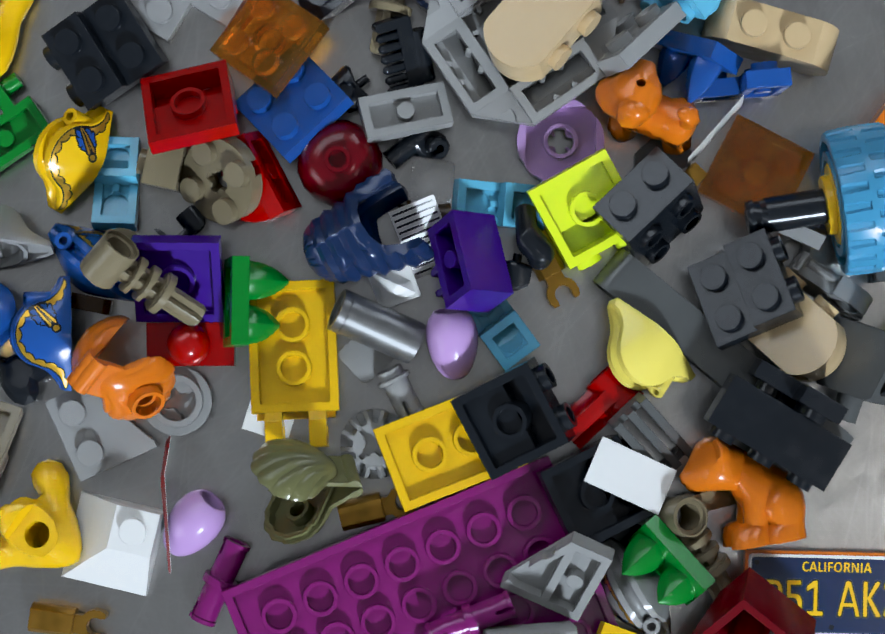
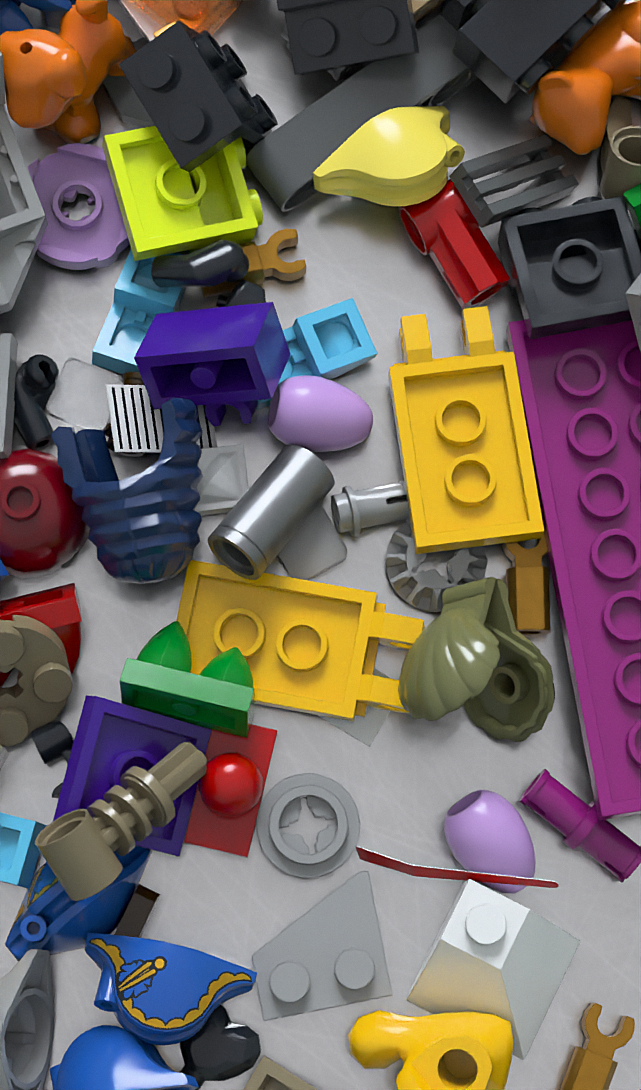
camera: 85 degrees left, 10 degrees down
orange animal [67,315,176,421] -> none
black plate [450,357,578,480] -> none
white sticker [584,436,677,515] -> none

